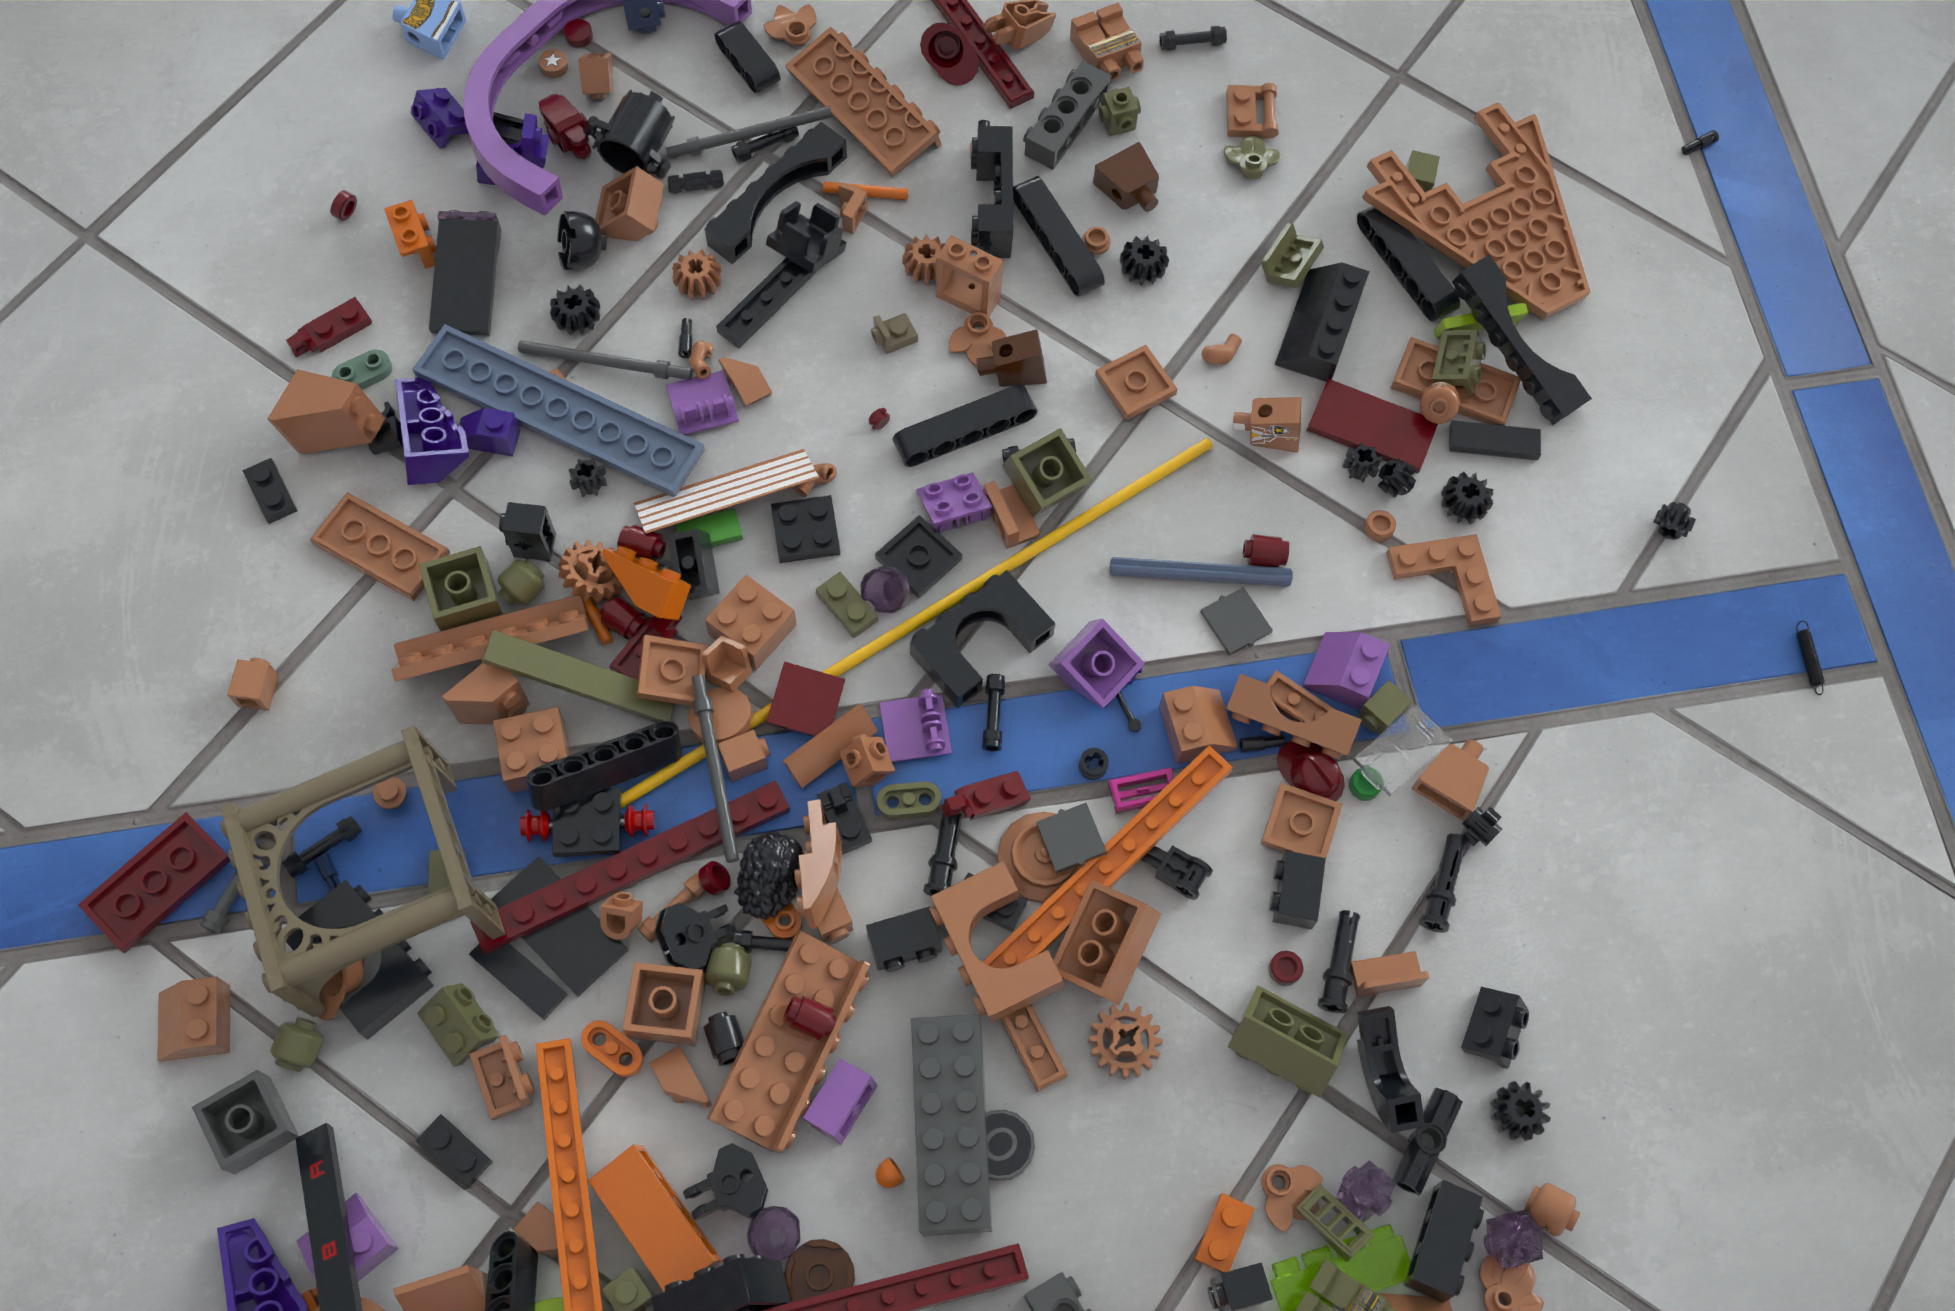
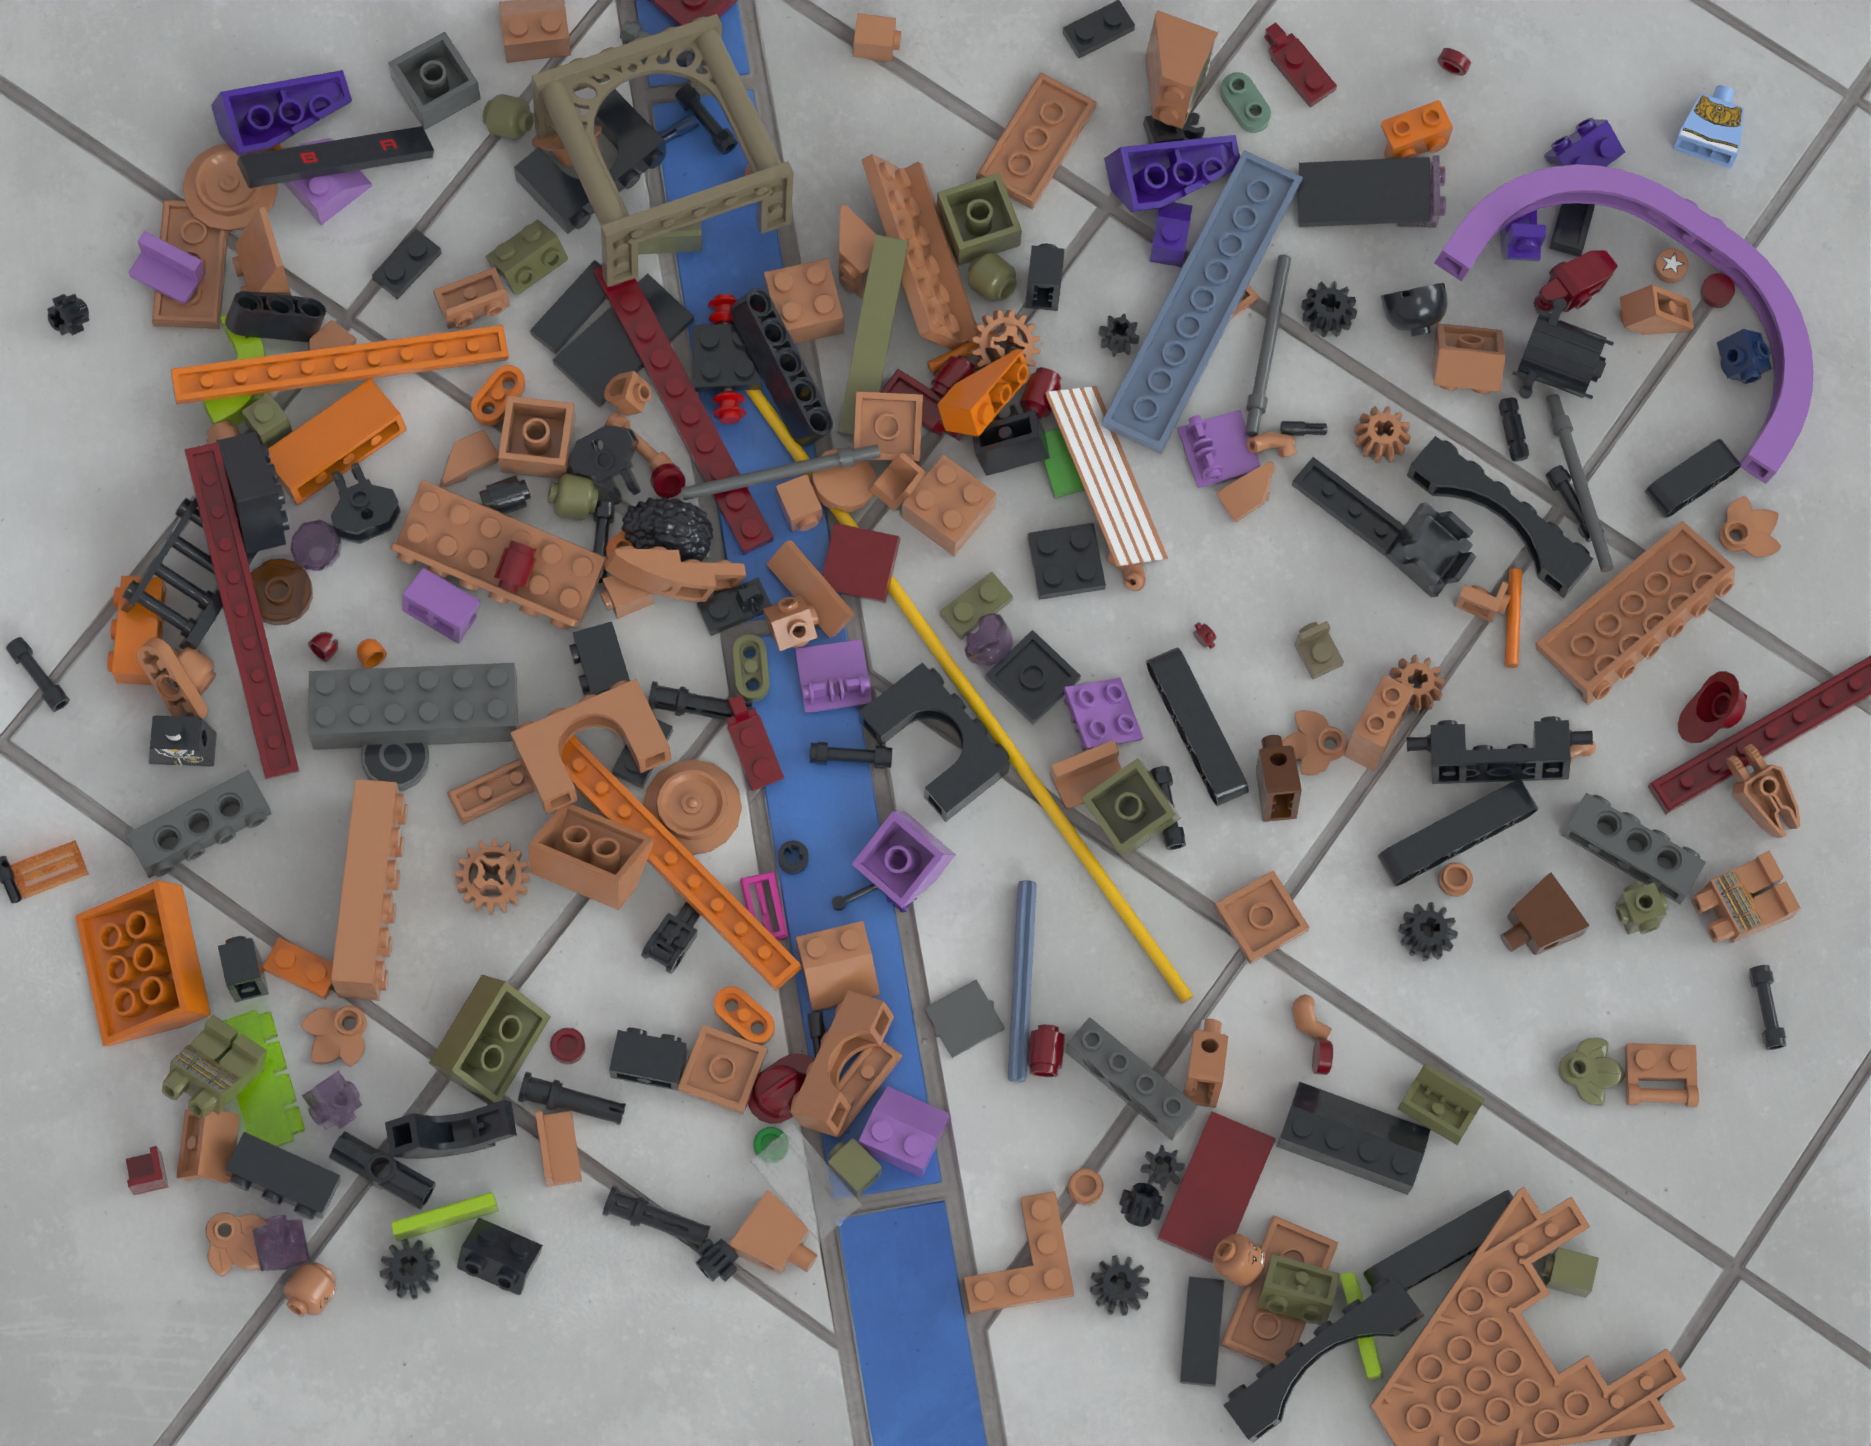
camera: 90 degrees right, 5 degrees up
dark grey piece [1036,802,1107,874] -> none
olive slope [1295,1184,1375,1262] -> none
none -> dark red hinge [308,631,338,662]
none -> nougat brick [331,779,408,1001]
none -> lime tile [391,1192,499,1242]
none -> orange plate [714,986,775,1045]
none -> dark grey brick [1065,1017,1197,1141]
none -> dark red tile [1312,1039,1333,1075]

